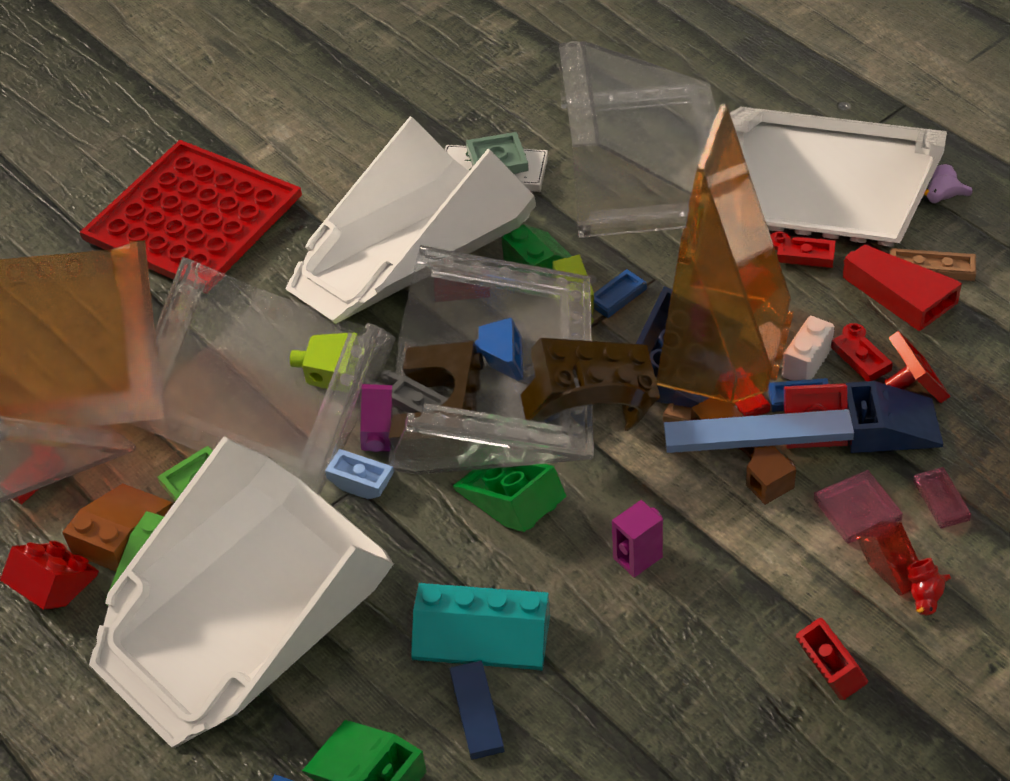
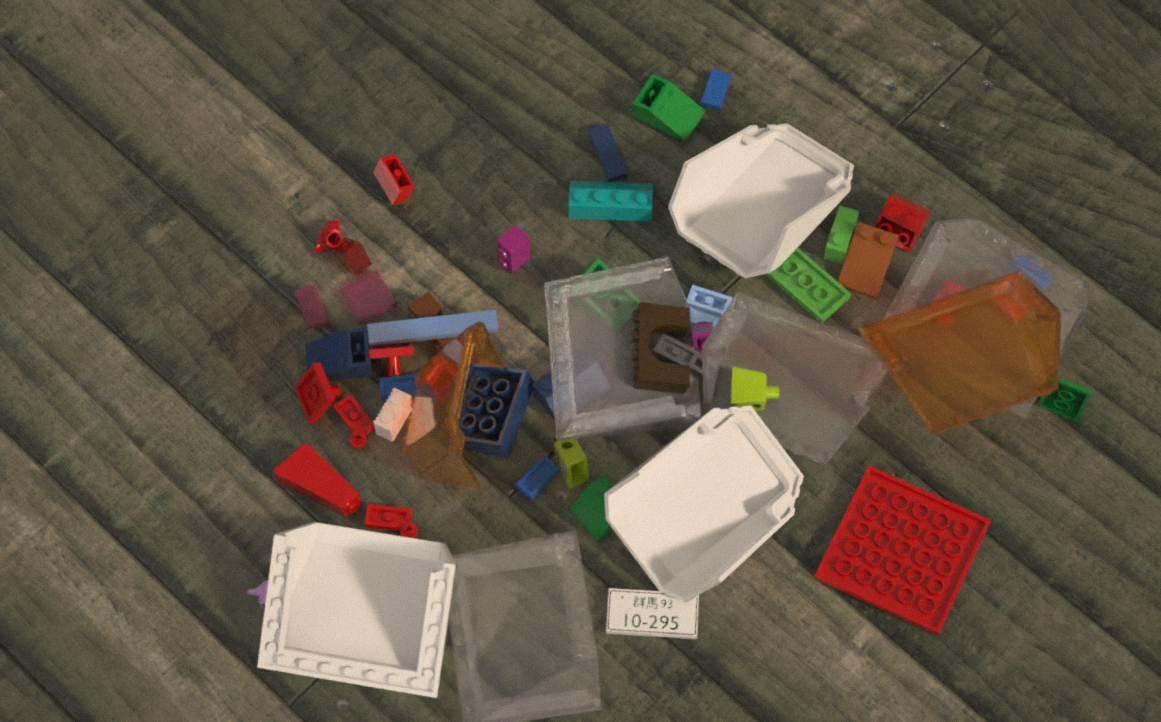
camera: 170 degrees right, 15 degrees up
sand green plate [466,132,529,174] -> none
blue slope [475,317,523,381] -> none
dark brown piece [520,337,660,431] -> none
medium nougat tile [890,248,976,281] -> none

